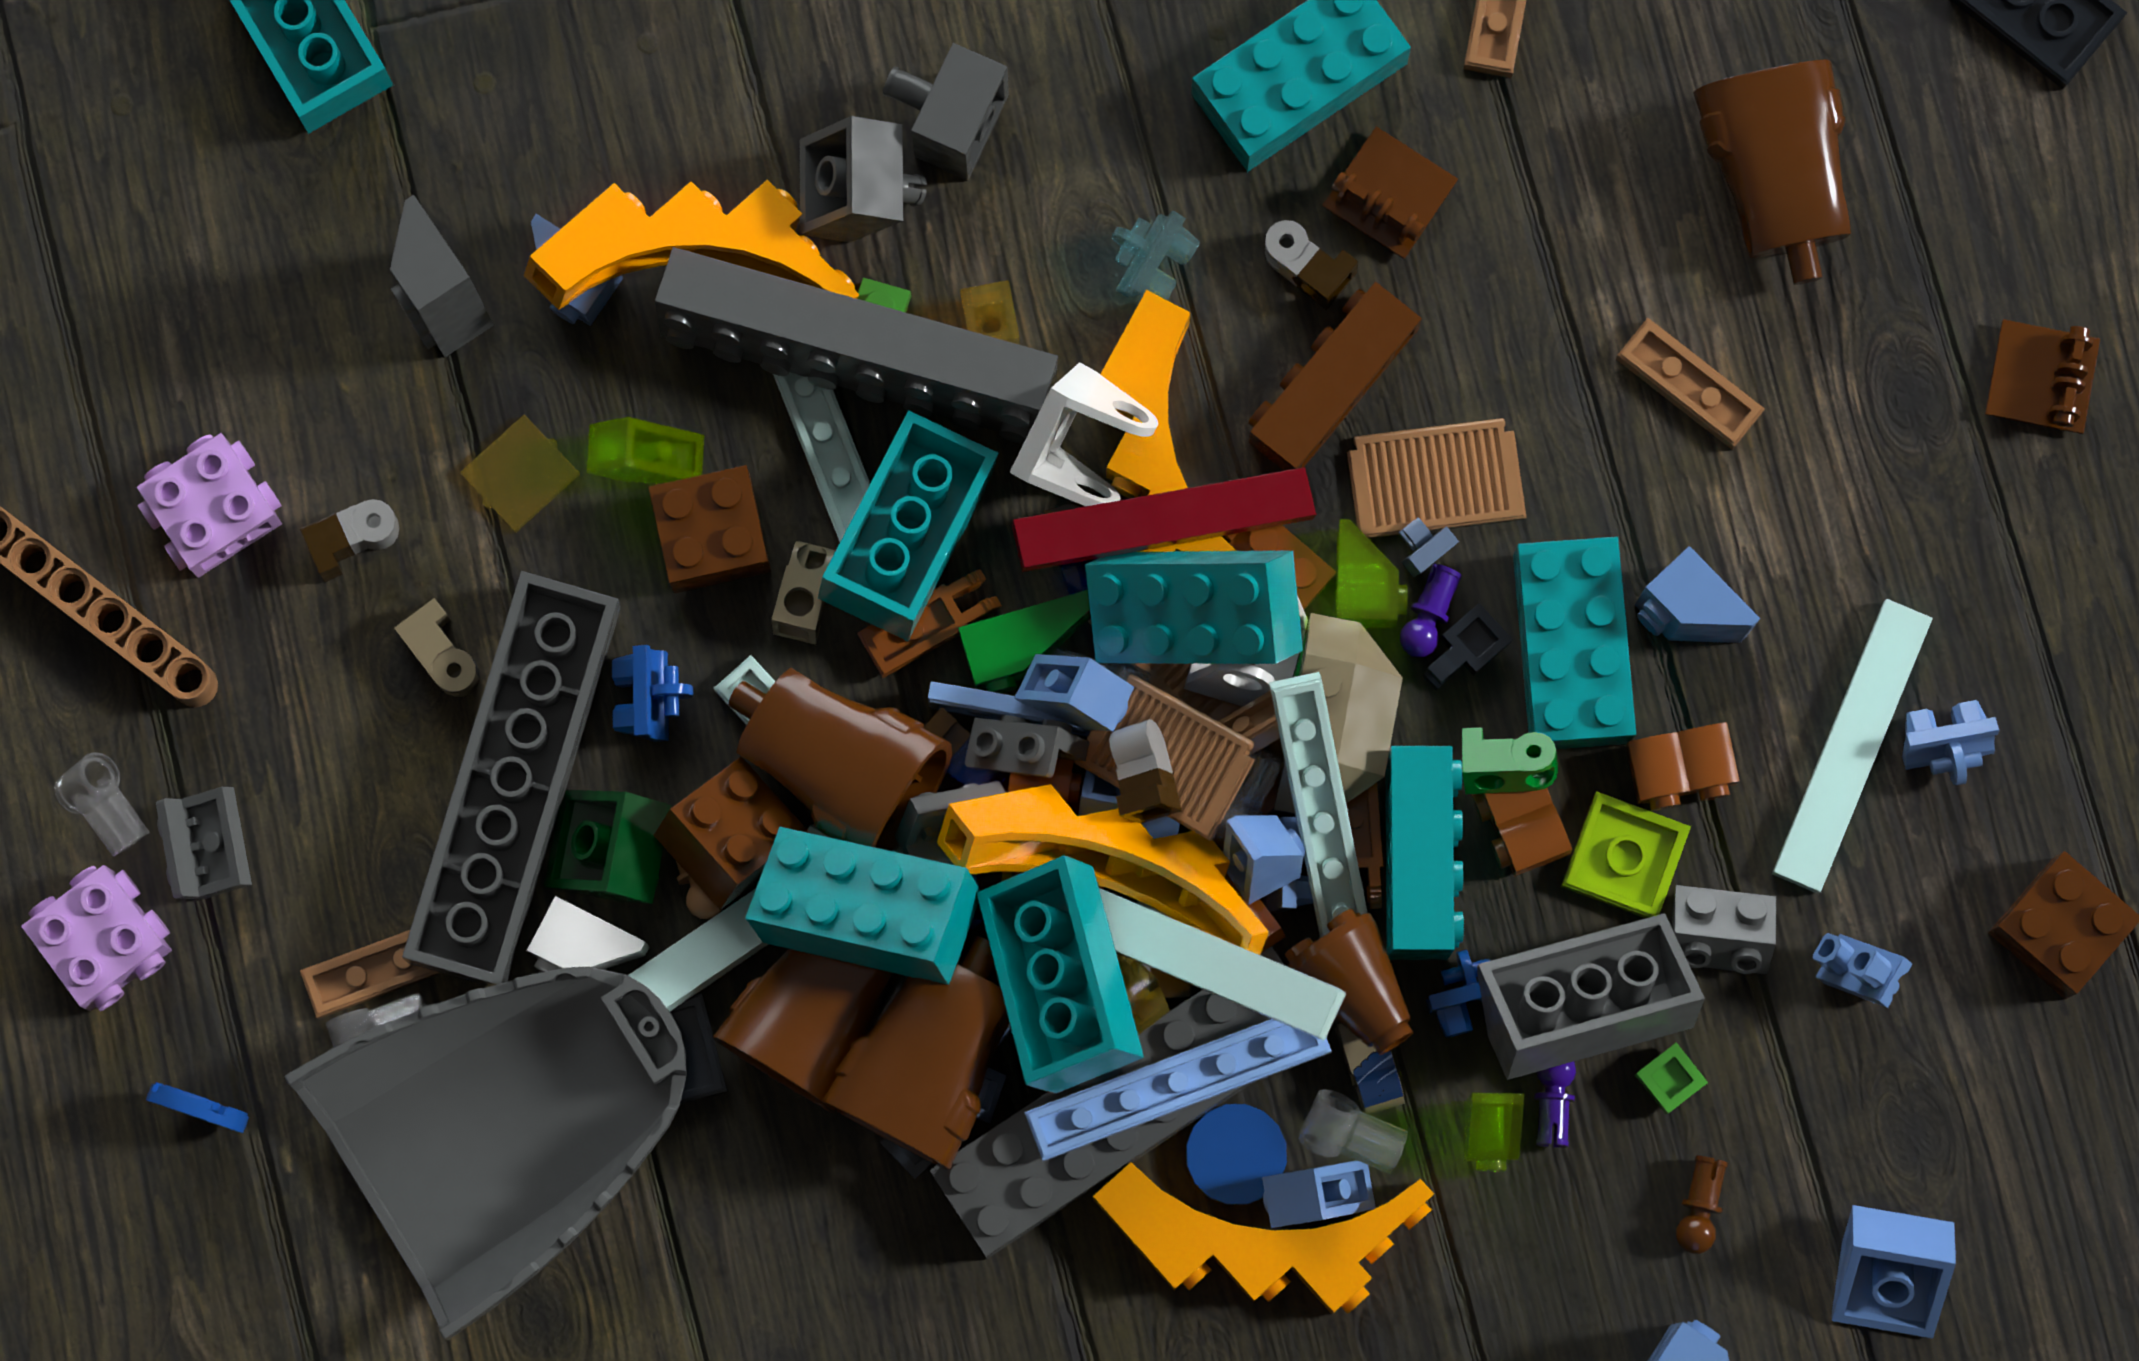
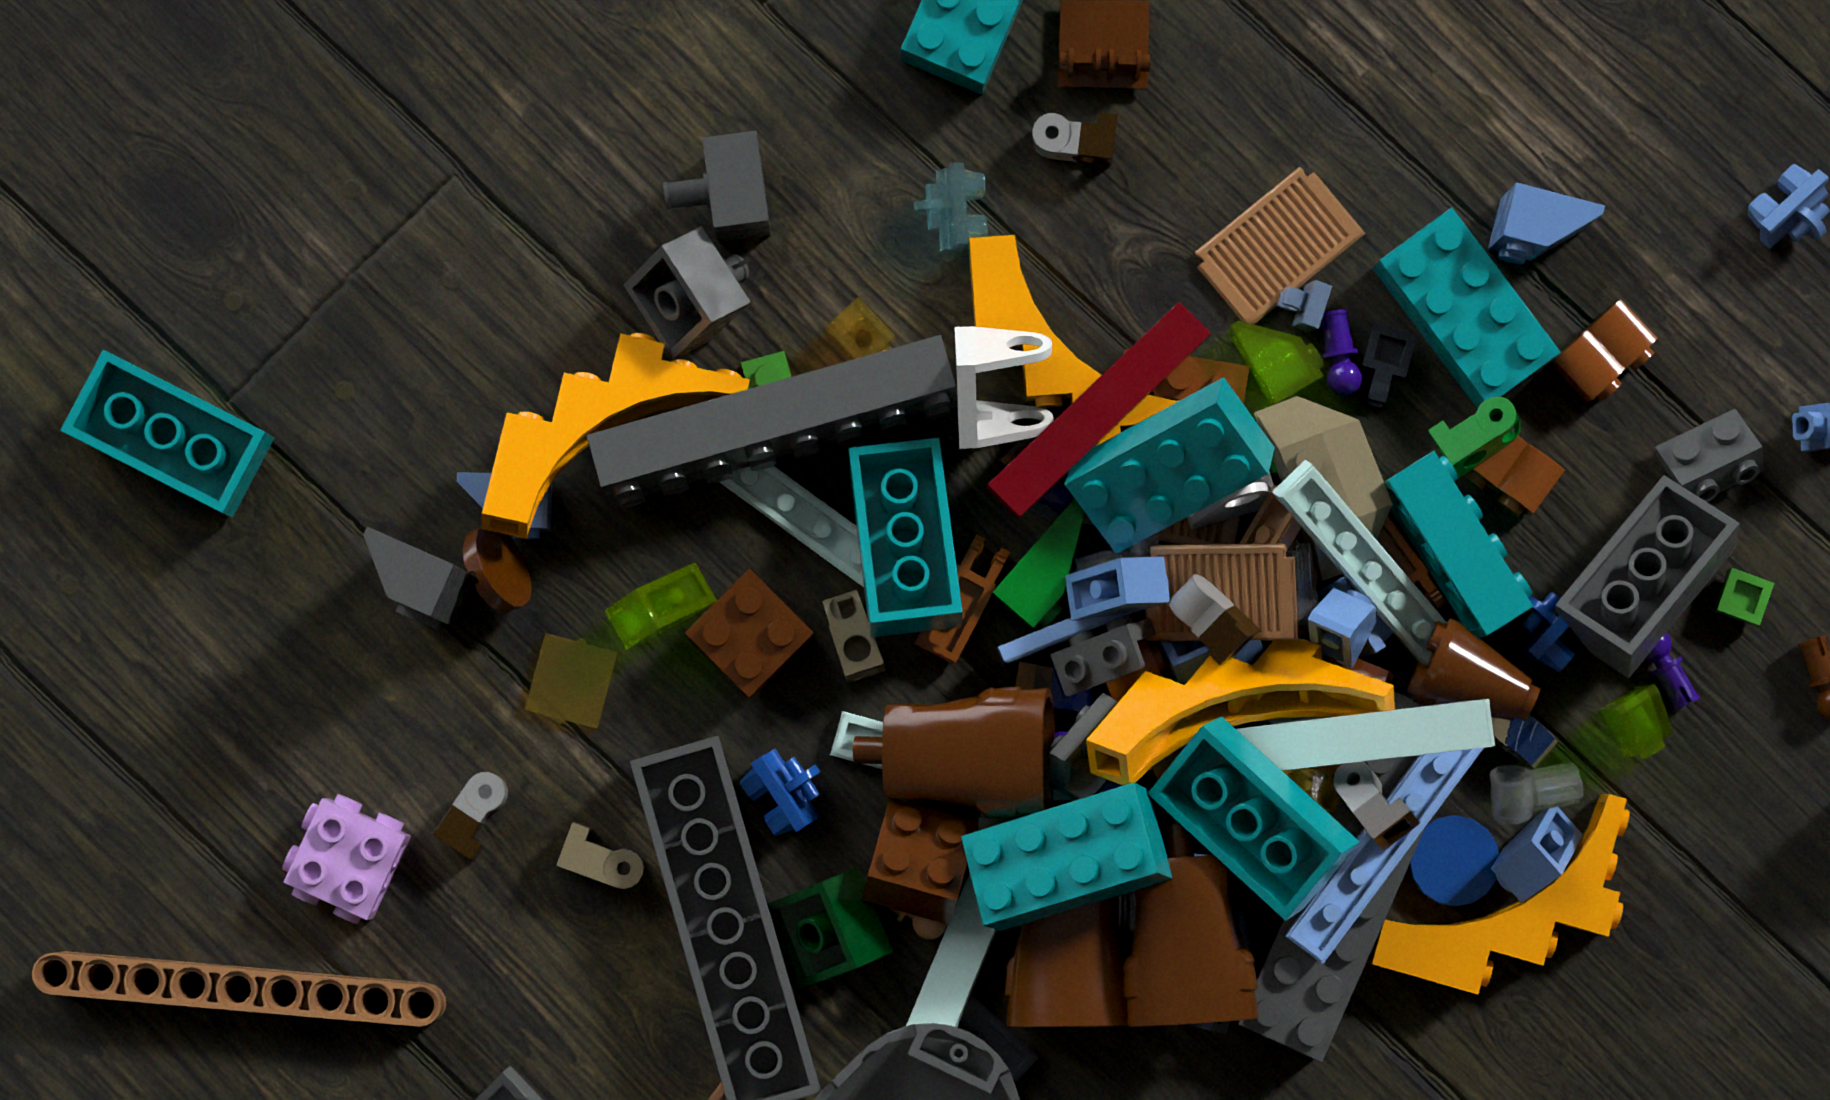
camera: 40 degrees left, 5 degrees up
white slope [527,896,650,972] -> none
reddish brown brick [1248,281,1422,471] -> none
lime tile [1561,791,1691,918] -> none
medium nougat tile [1616,318,1765,450] -> none
light aqua tile [1772,599,1933,894] -> none
none -> reddish brown tile [462,525,532,613]
none -> leg [1333,761,1420,851]

